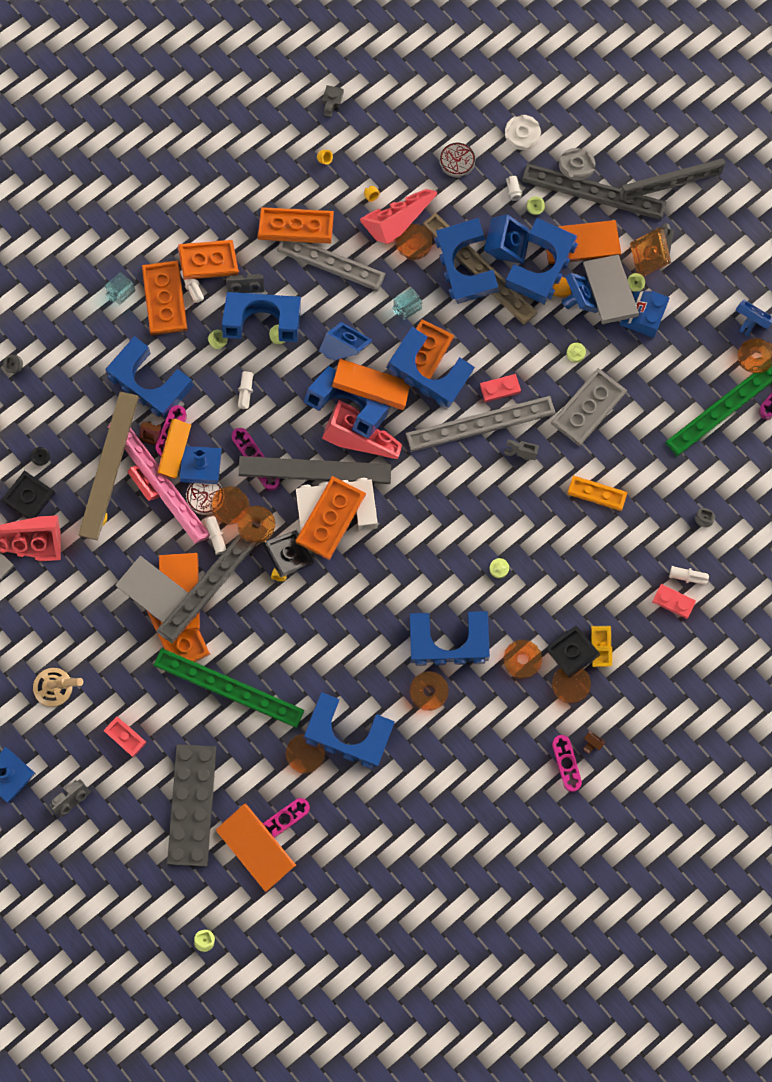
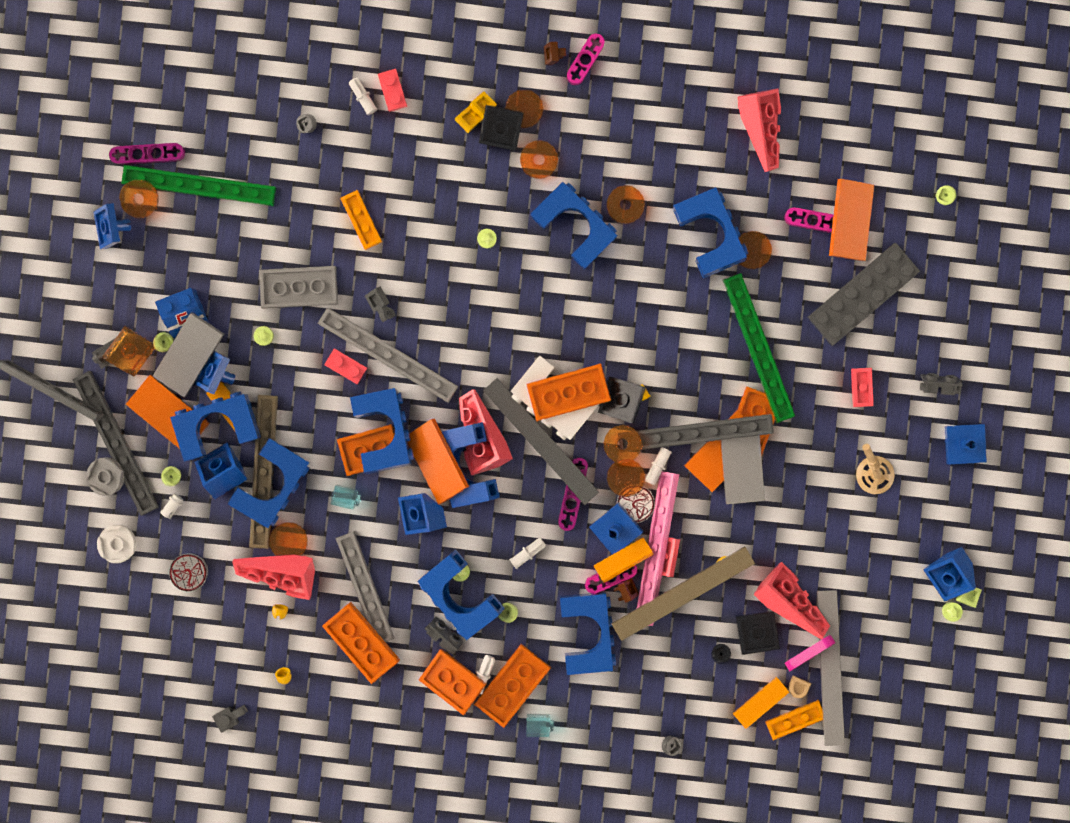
camera: 130 degrees left, 15 degrees up
none -> coral wedge [738,89,781,172]

